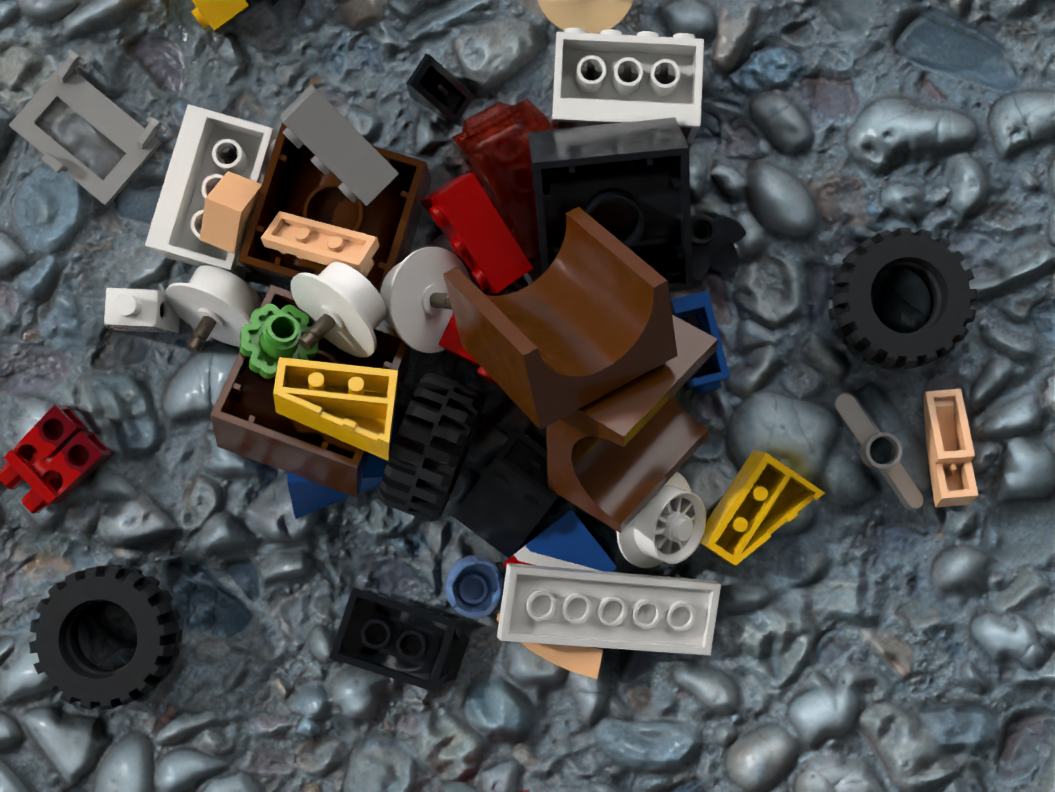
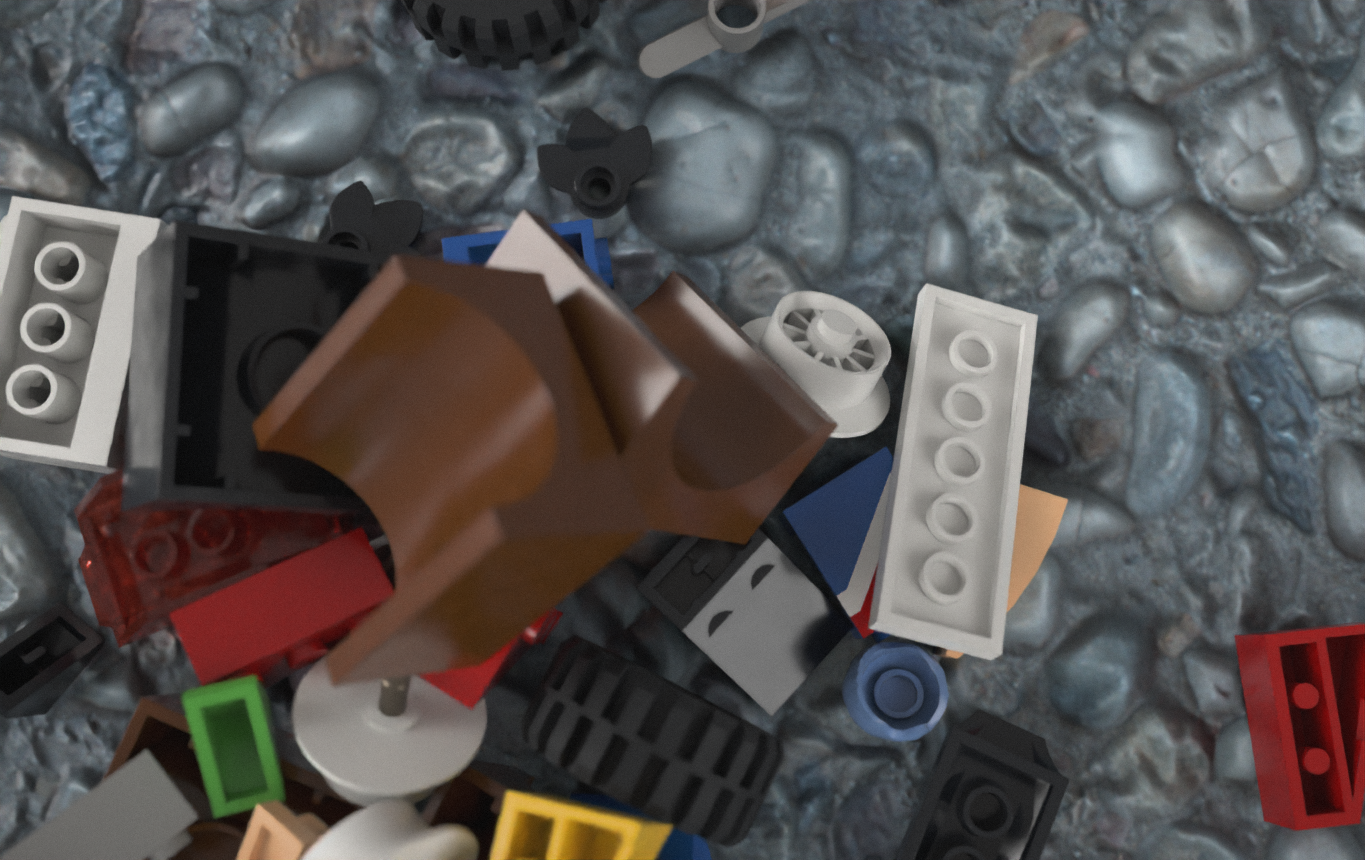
camera: 85 degrees left, 5 degrees down
yellow wedge [699,450,825,566] -> none
none -> bright green slope [182,675,286,818]
none -> black plate [537,107,652,219]

